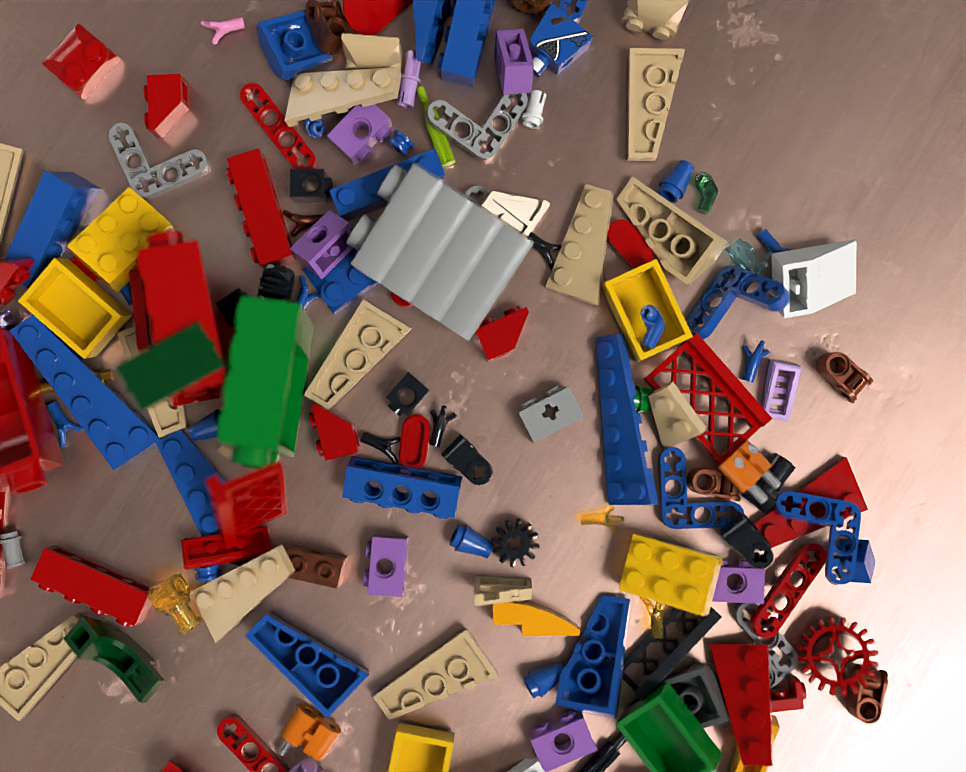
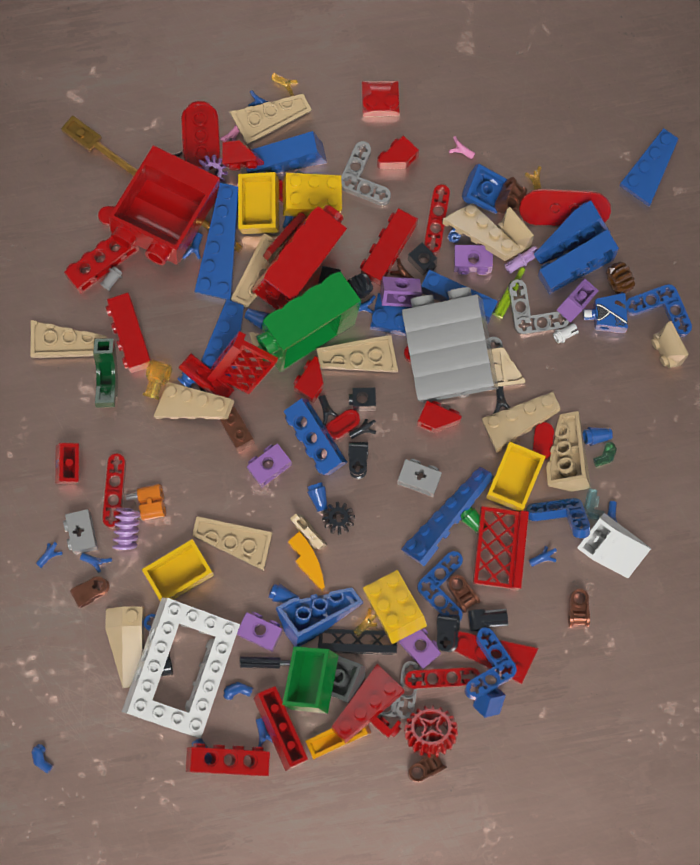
camera: 50 degrees right, 10 degrees down
dark green piece [115,322,225,412] -> none
blue wedge [245,612,369,718] -> none
blue bush [387,129,415,157] -> none
clear yellow bar [581,505,624,532] -> none
tan wing [627,48,685,161] -> none
blue arm [640,305,665,349] -> none
tan wing [649,382,706,449] -> none
orange piece [718,440,781,504] -> none
lavender slope [762,359,802,421] -> none

